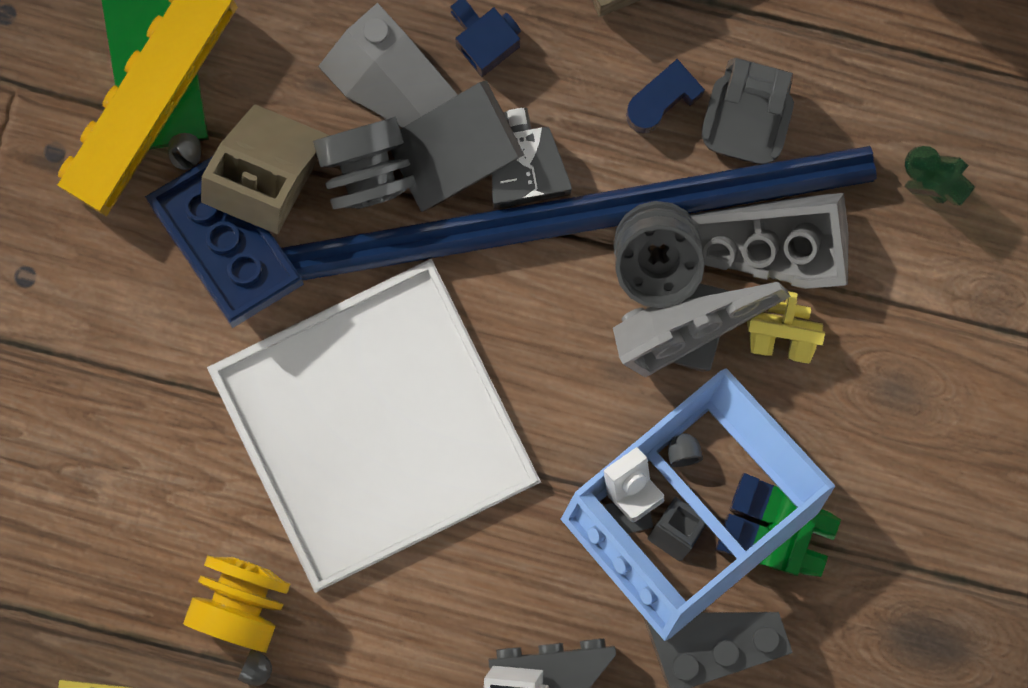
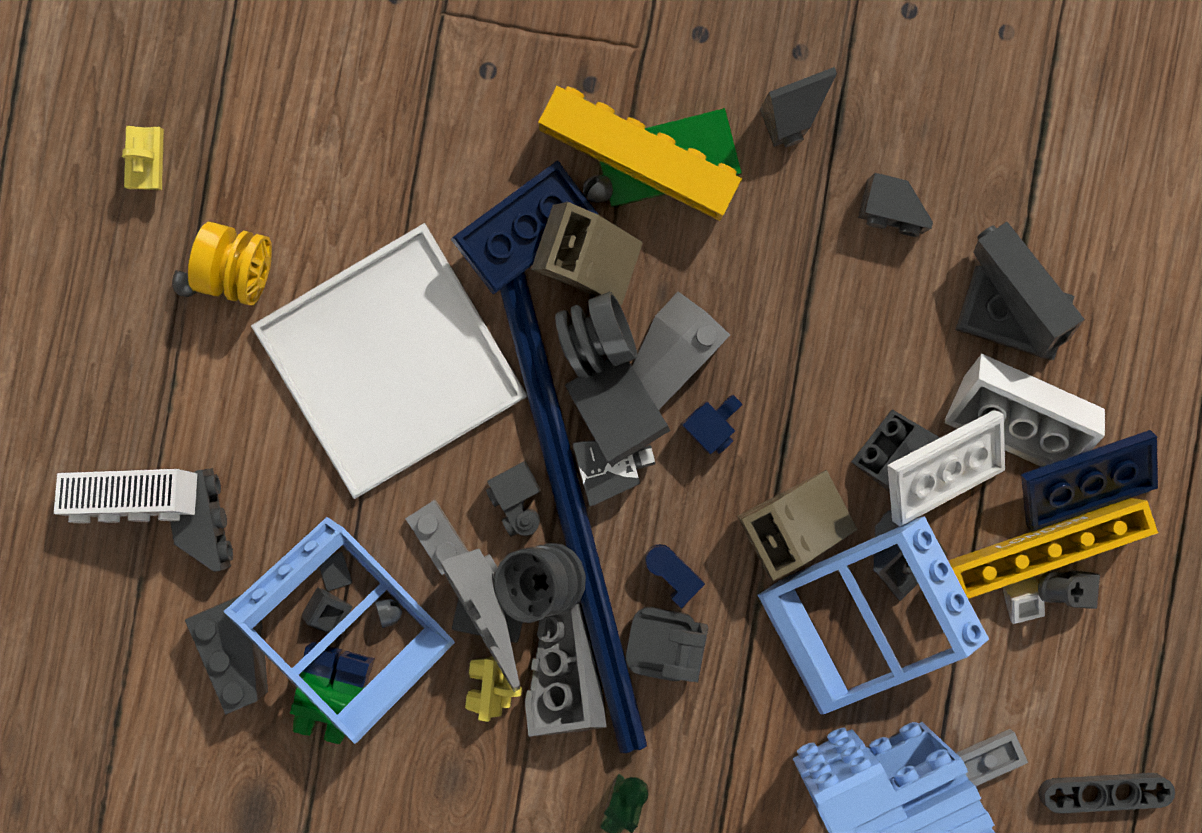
camera: 85 degrees right, 5 degrees up
white bracket [604,447,664,522] -> none
none -> light grey plate [405,500,469,575]
none -> dark grey brick [486,461,541,537]

